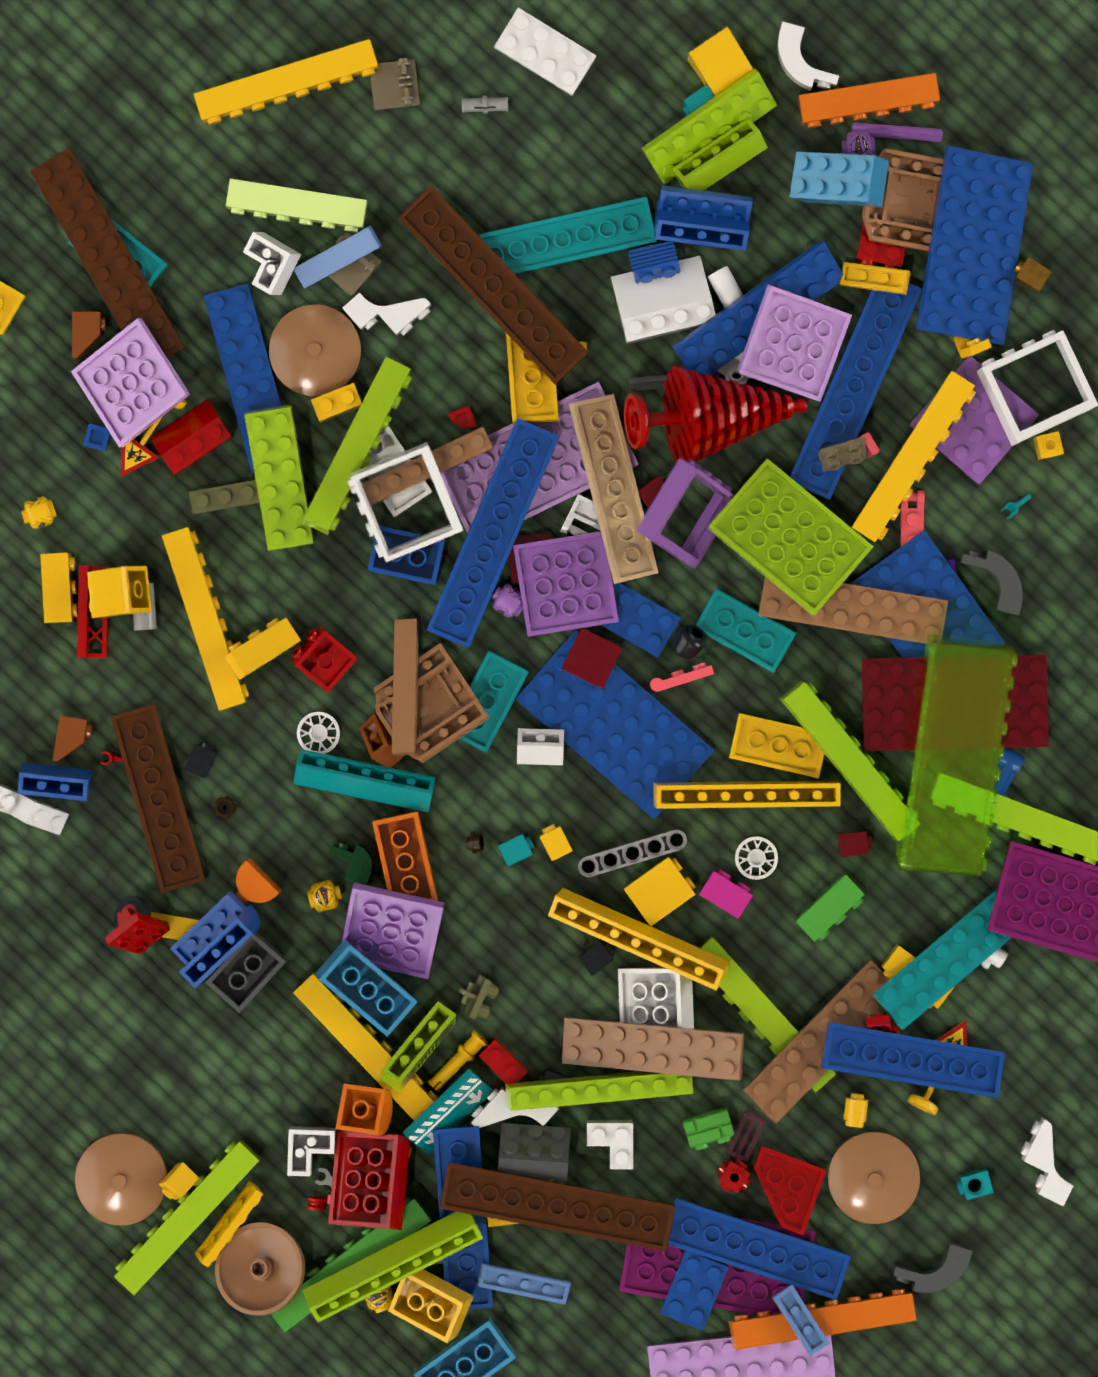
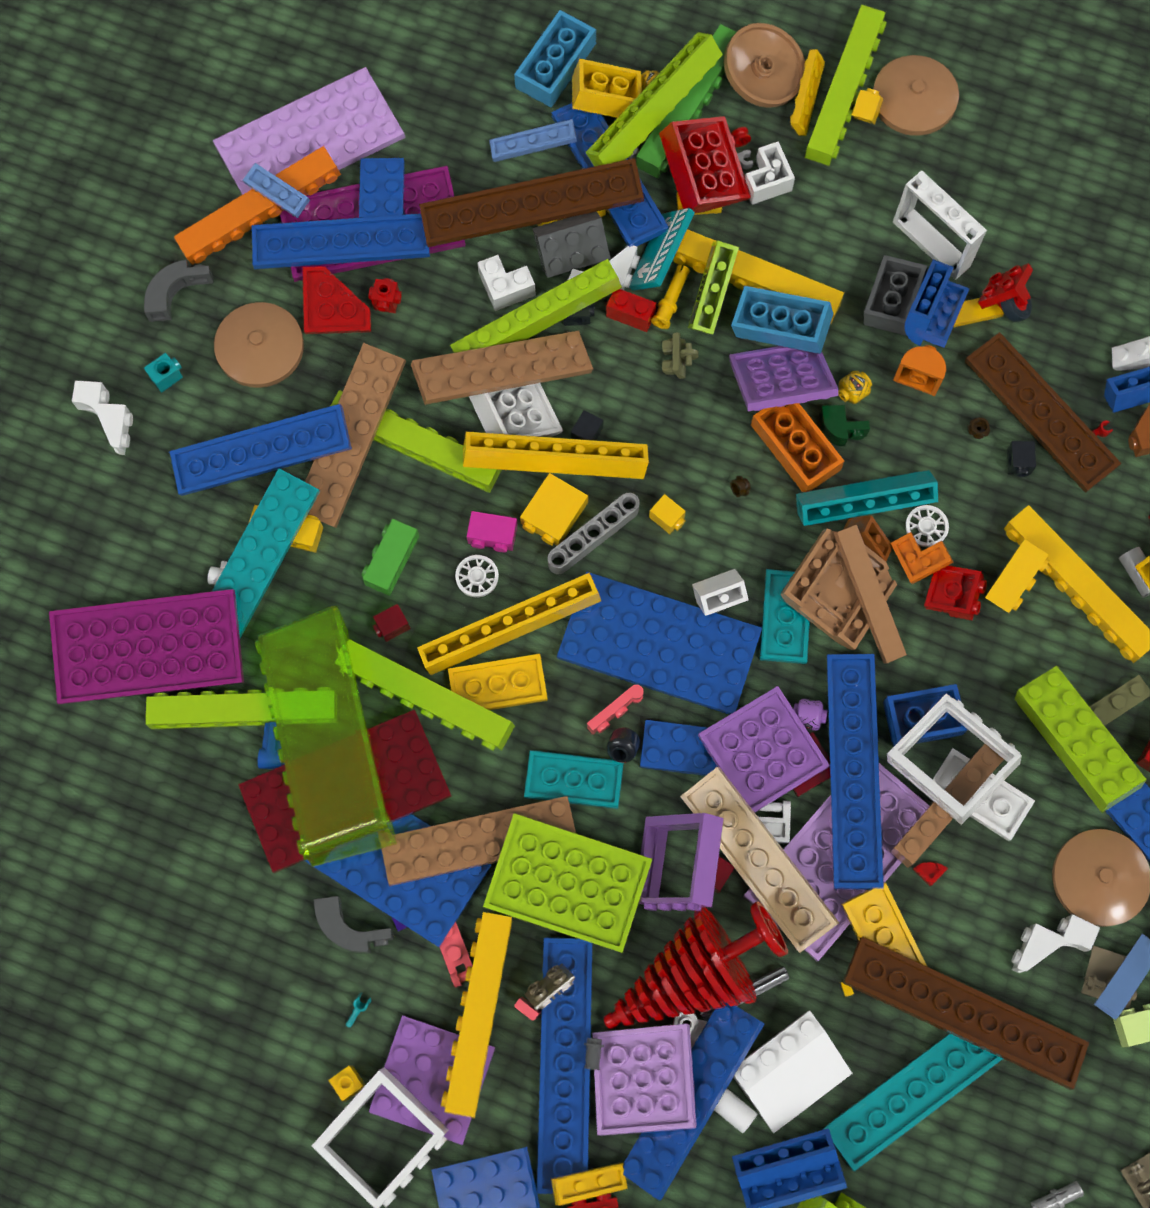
camera: 160 degrees right, 15 degrees down
lime brick [303,357,412,535] -> none
yellow brick [311,383,362,423] -> none
orange brick [335,1084,393,1136] -> none
teal brick [498,833,535,866] -> none
dark red tile [561,628,623,689] -> none
blue brick [628,241,680,284] -> none
bright green brick [682,1107,734,1150] -> none
clear pink tile [726,1111,766,1163] -> none
yellow brick [843,1093,869,1128] -> none
red plate [866,1013,900,1034] -> none
yellow piece [907,1020,967,1116] -> none
yellow bracket [953,337,992,359] -> none
none -> dark grey pin [584,1038,604,1070]
none -> orange plate [891,532,953,584]
none -> white window [893,170,987,280]

